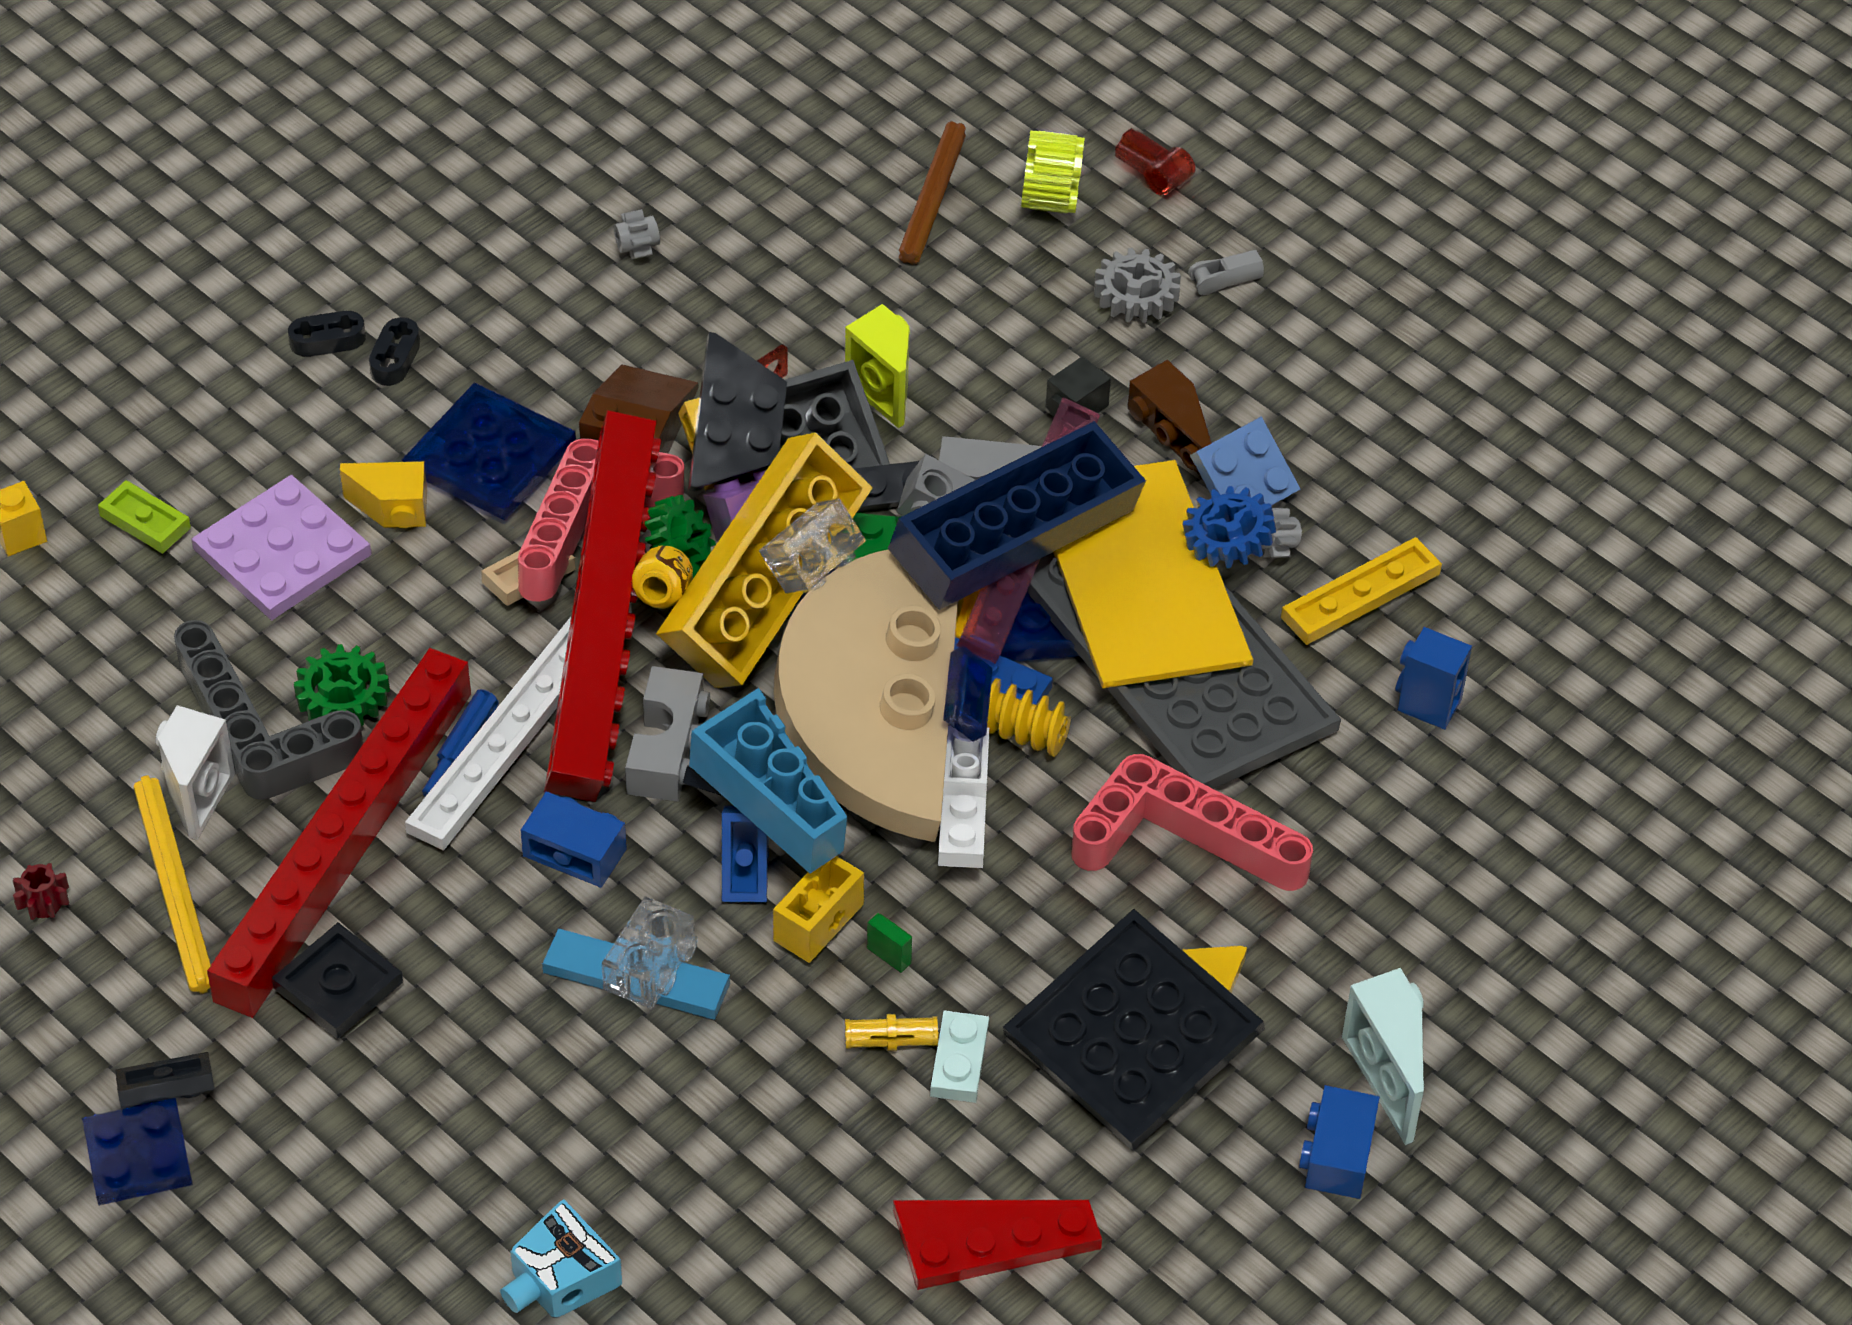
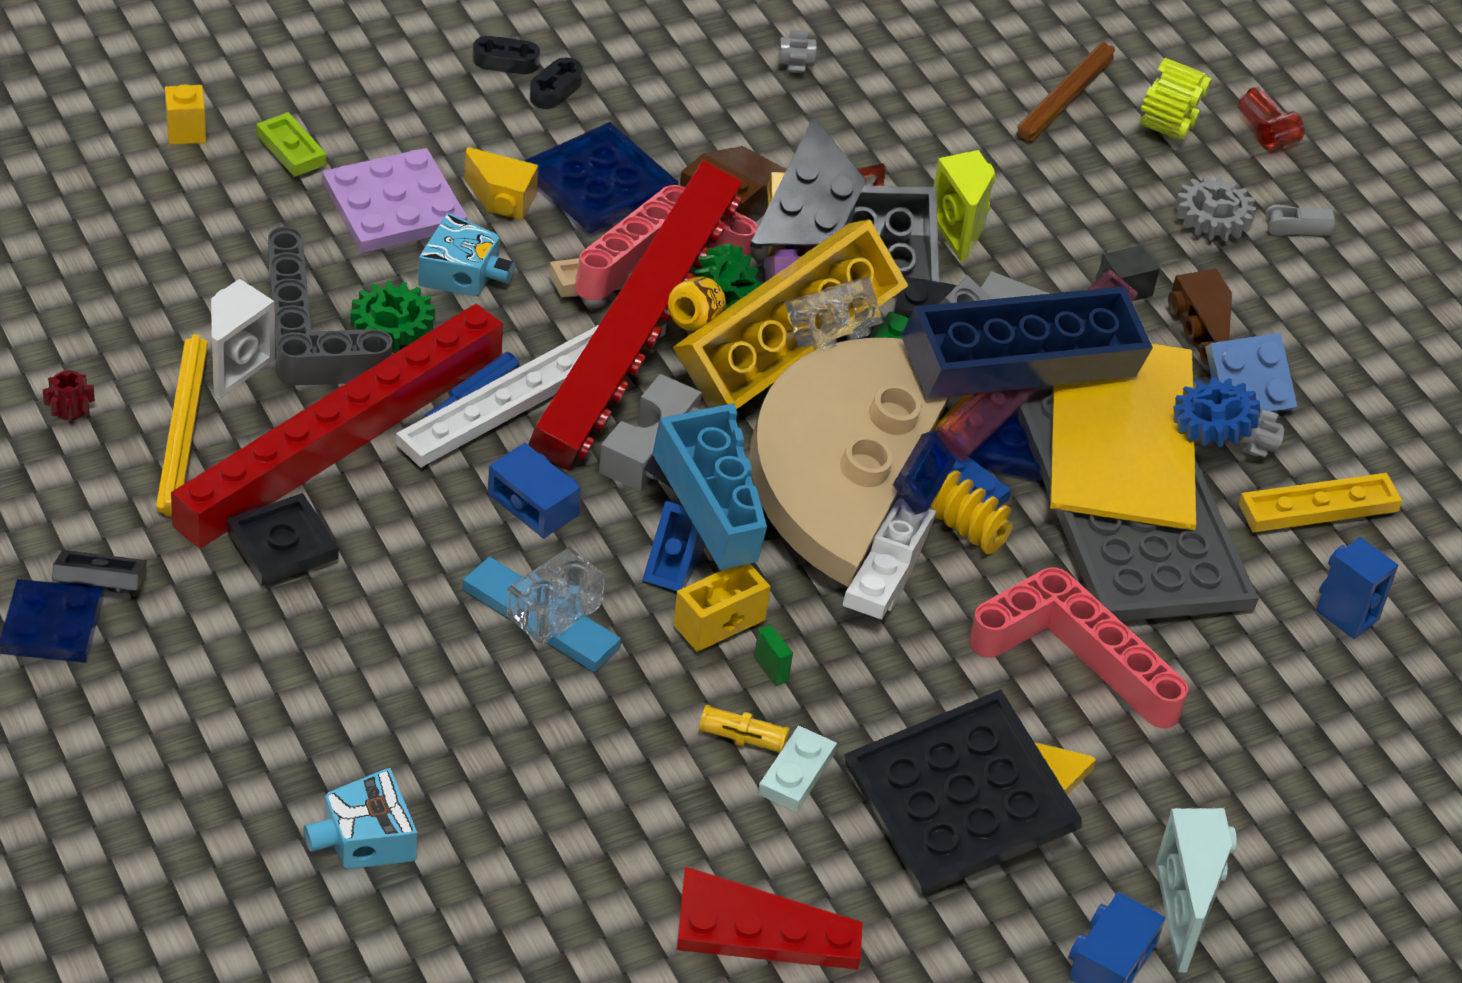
camera: 15 degrees right, 5 degrees down
none -> medium azure torso [418,213,515,296]

